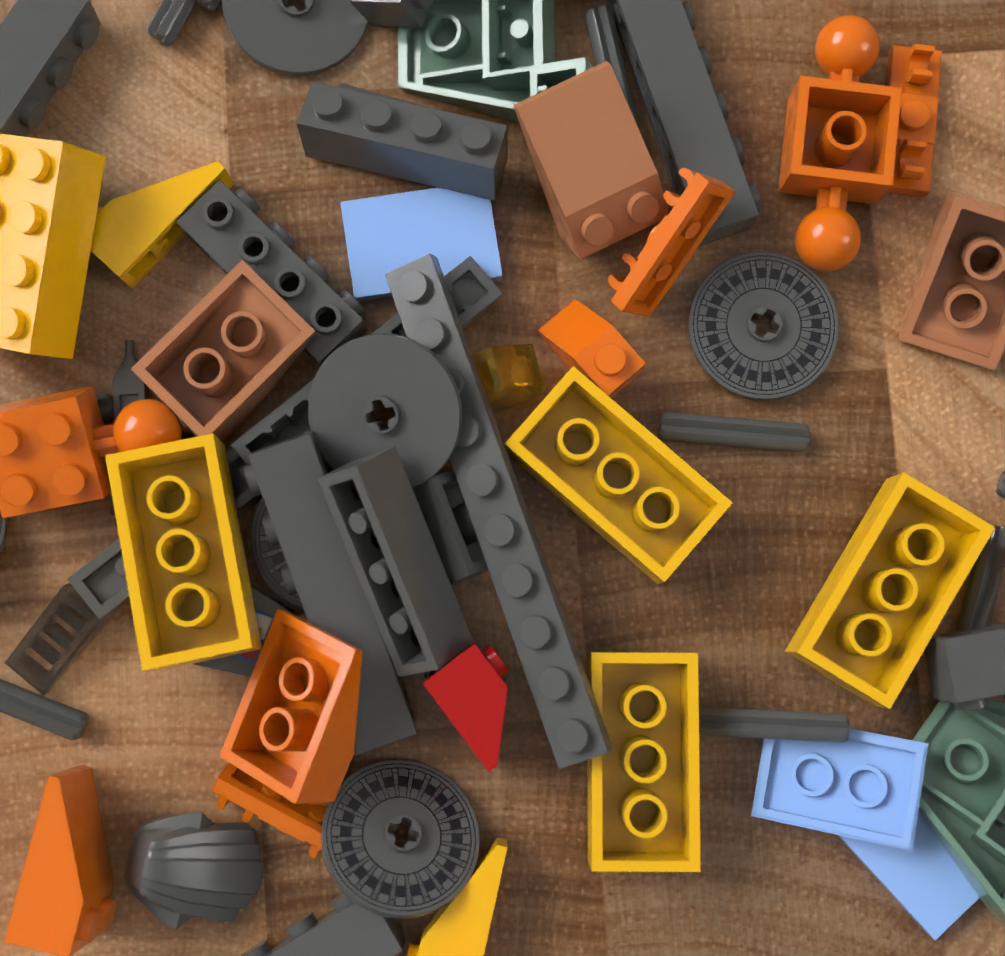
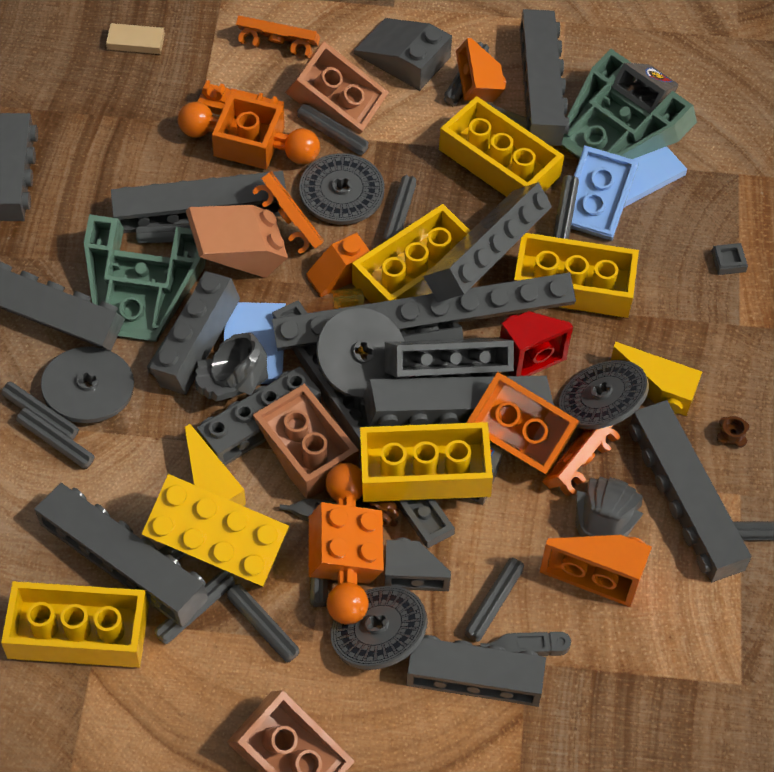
camera: 80 degrees left, 25 degrees down
clear smoke slope [5,583,116,696] -> none
none -> dark grey hair [195,333,268,401]
none -> dark grey axle [297,104,369,155]
none -> dark grey slope [385,537,451,591]
none -> dark grey brick [423,182,552,302]

